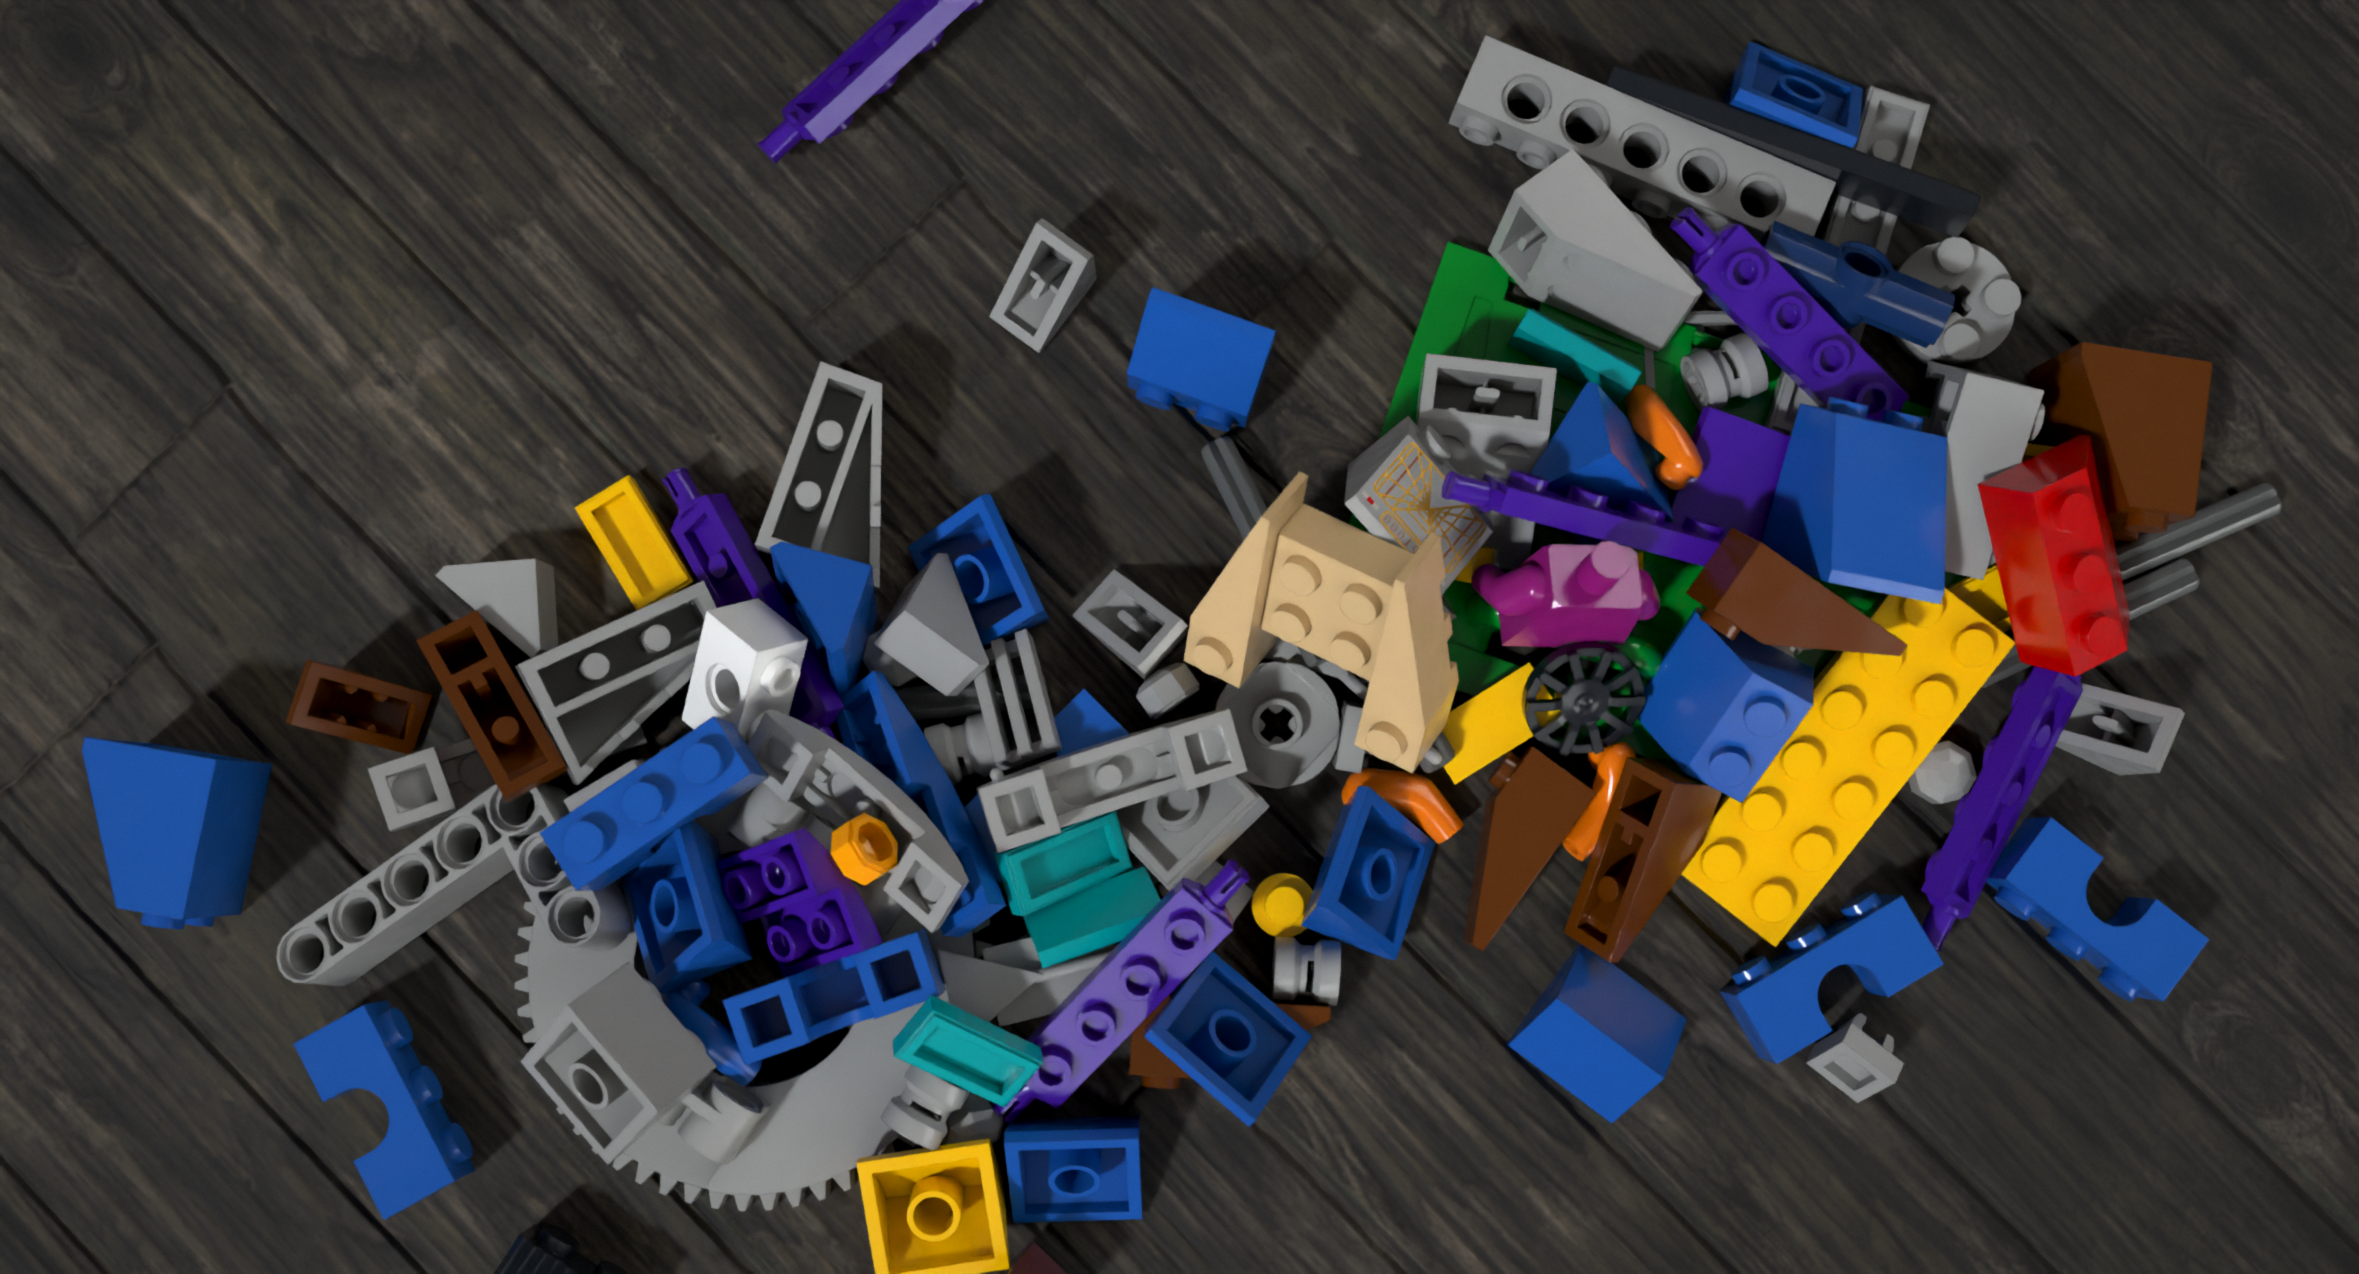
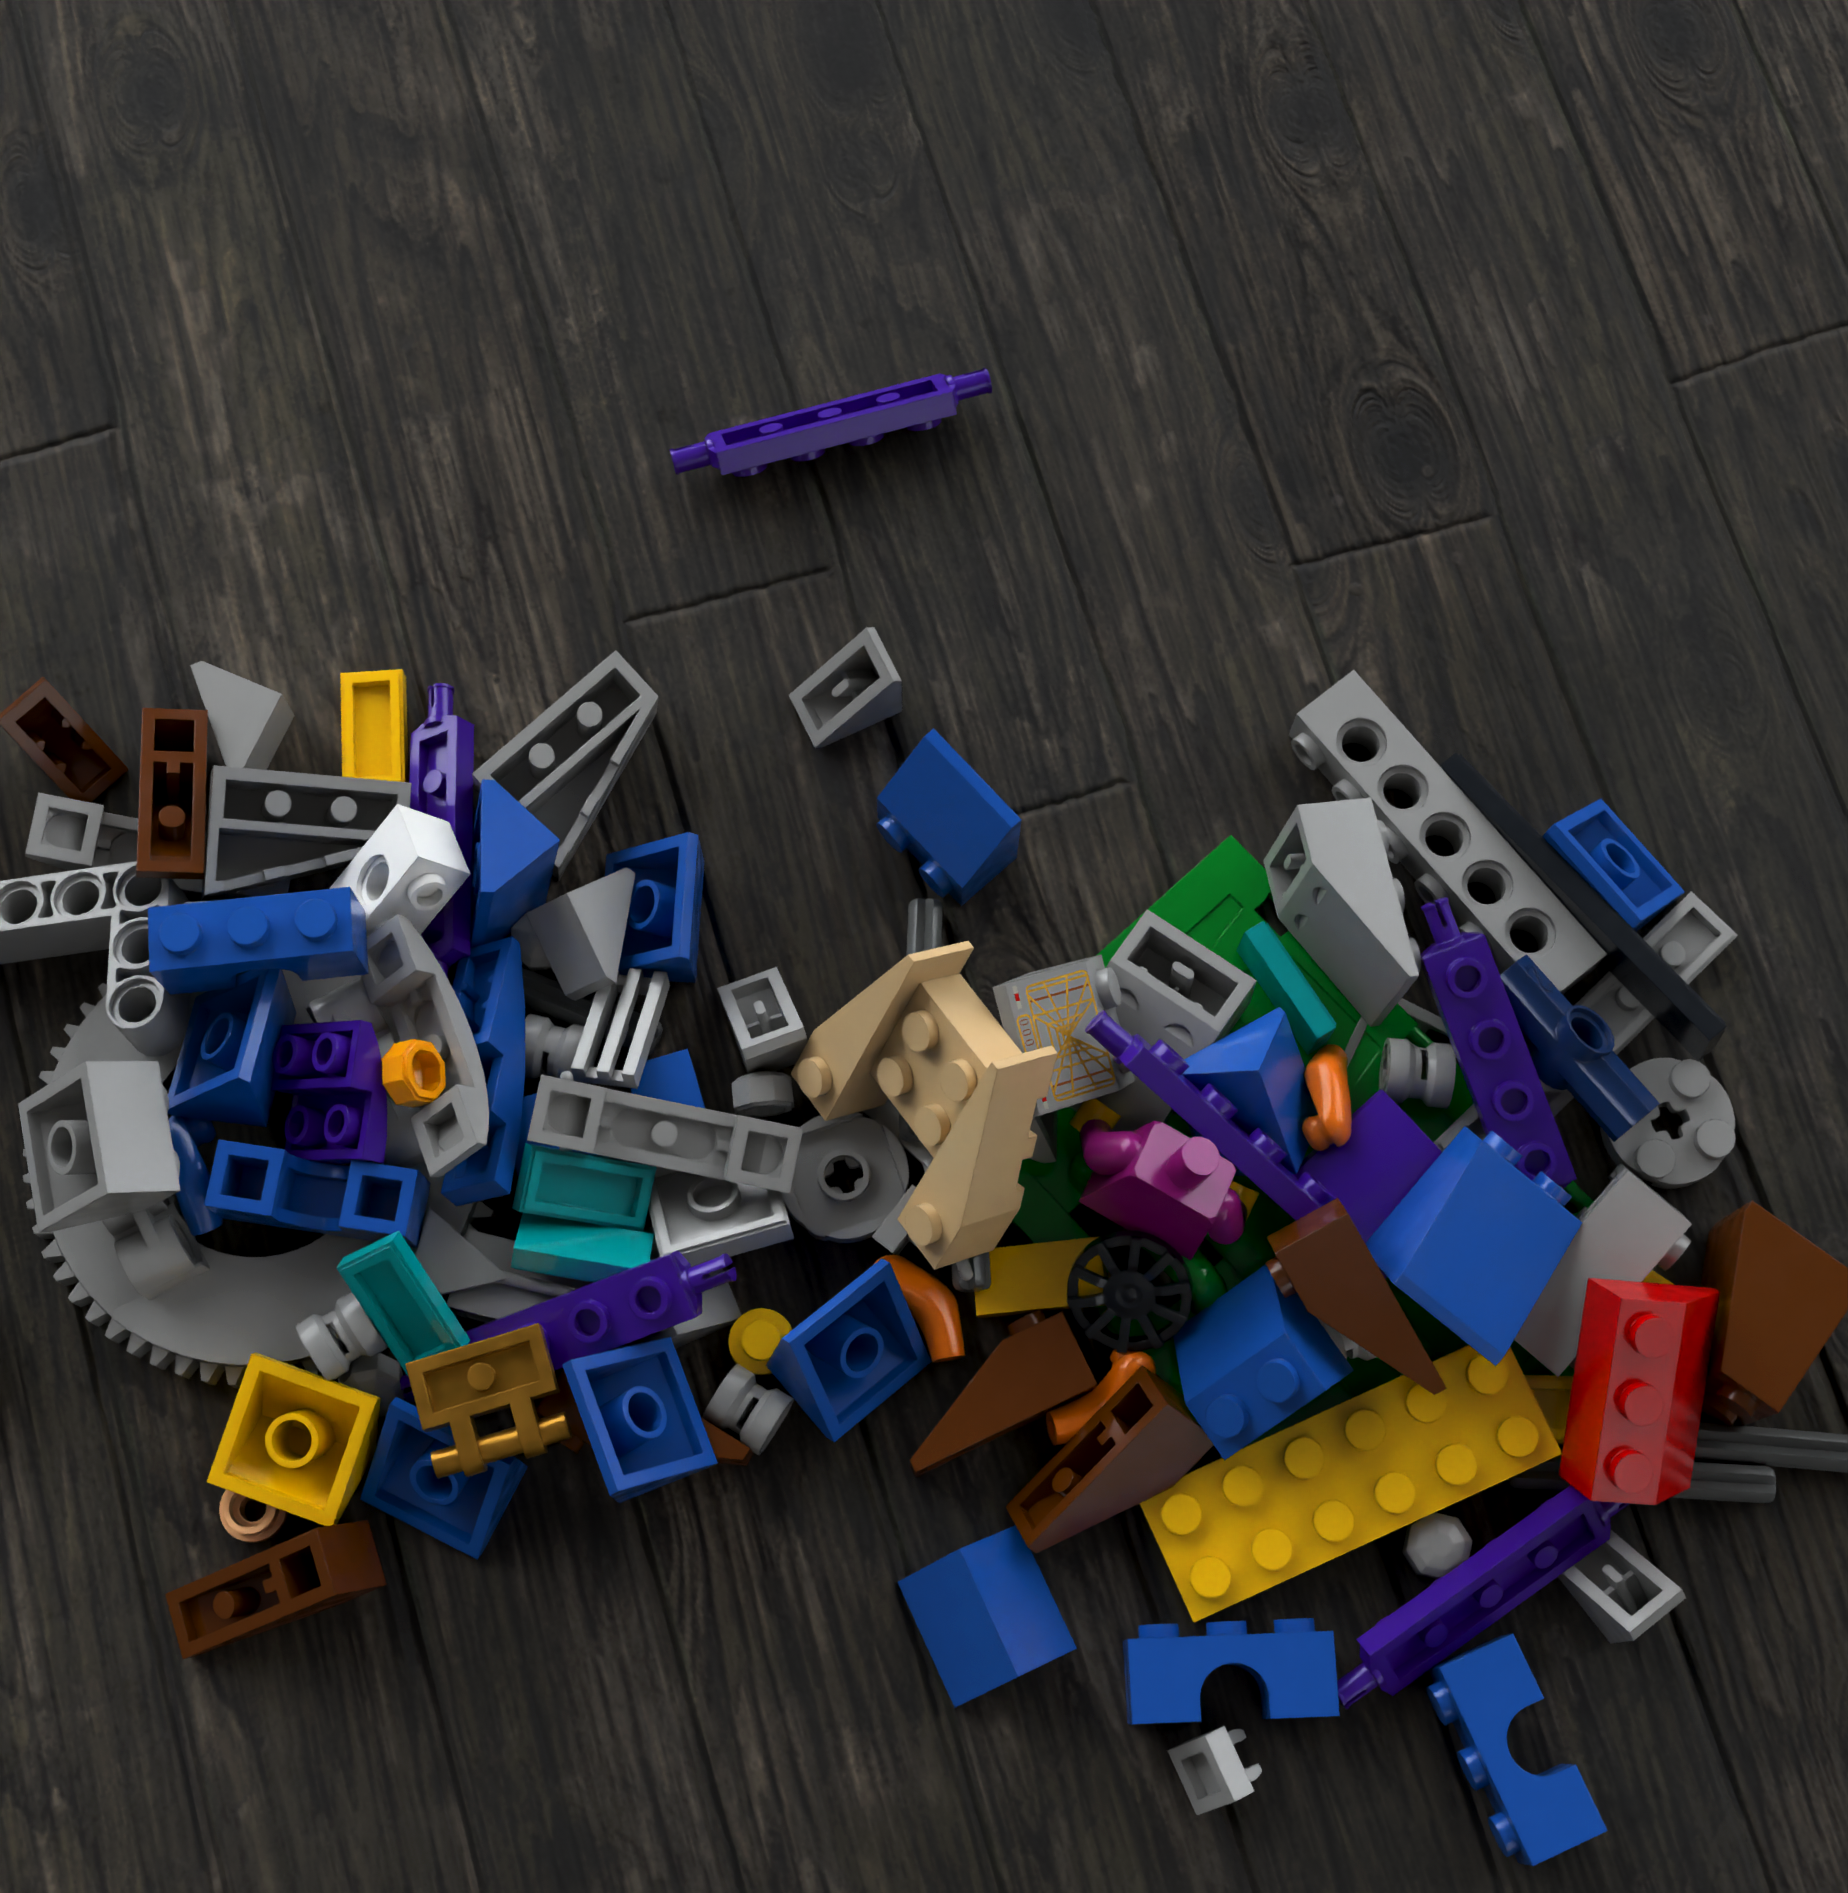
camera: 30 degrees right, 10 degrees down
none -> pearl gold plate [405,1323,572,1479]

